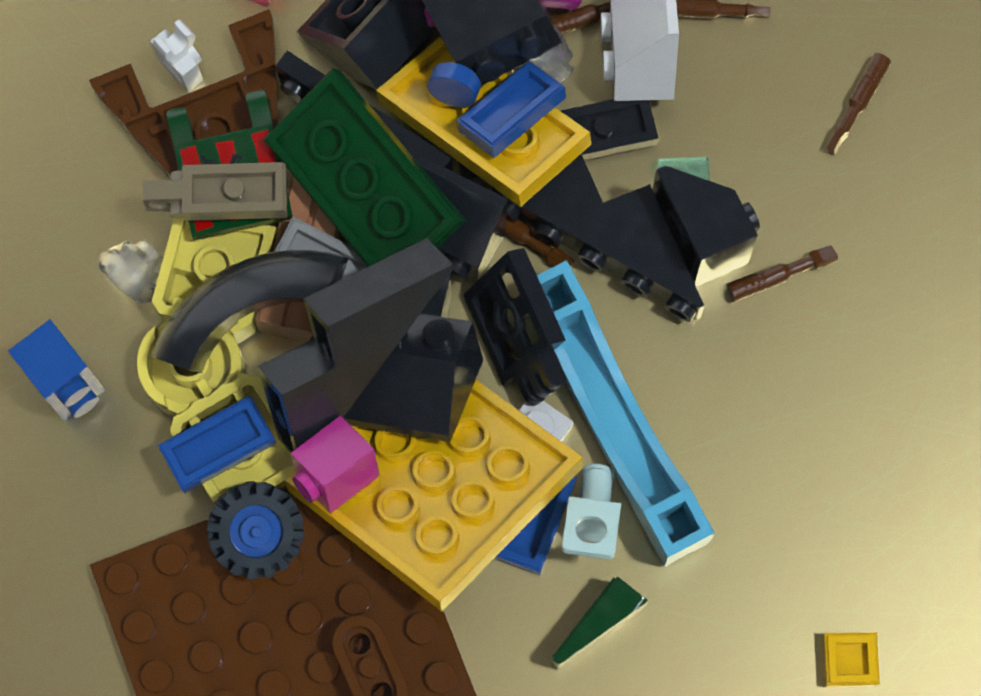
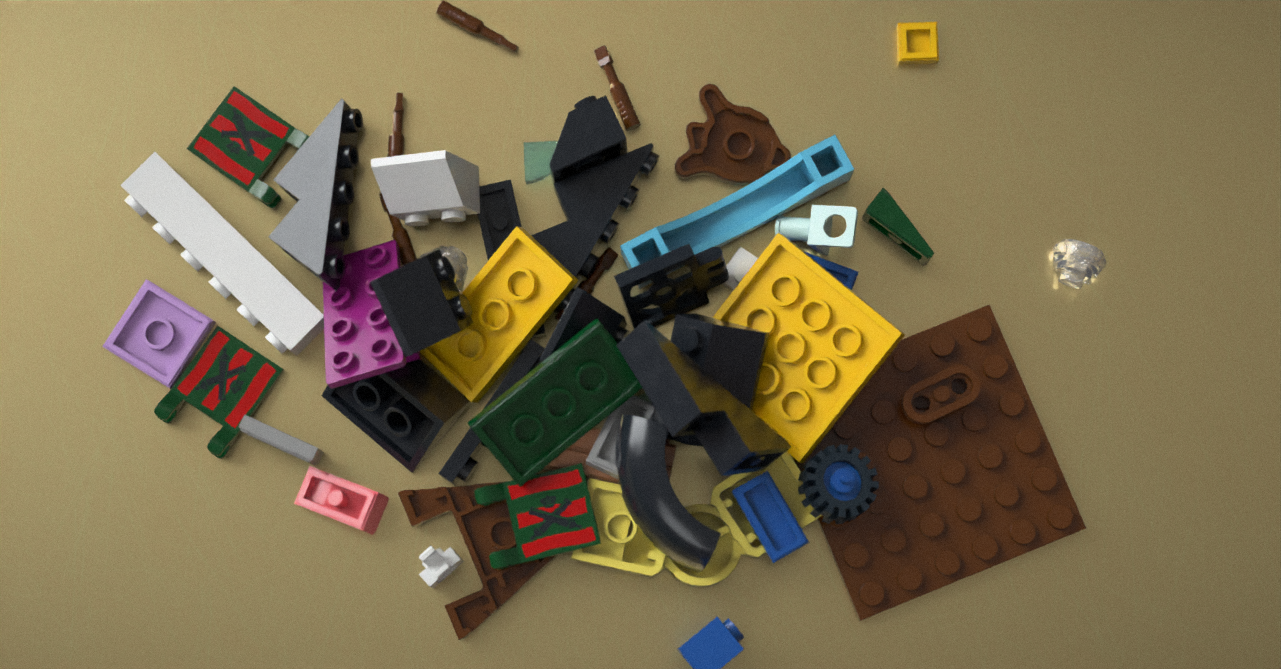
camera: 90 degrees left, 5 degrees up
clear cone [98,239,163,304] -> none
dark tan hinge [143,162,287,221] -> none
dark pink brick [291,416,380,514] -> none
blue tile [427,62,481,107] -> none
blue tile [456,61,566,158] -> none
none -> reddish brown tile [674,84,791,186]

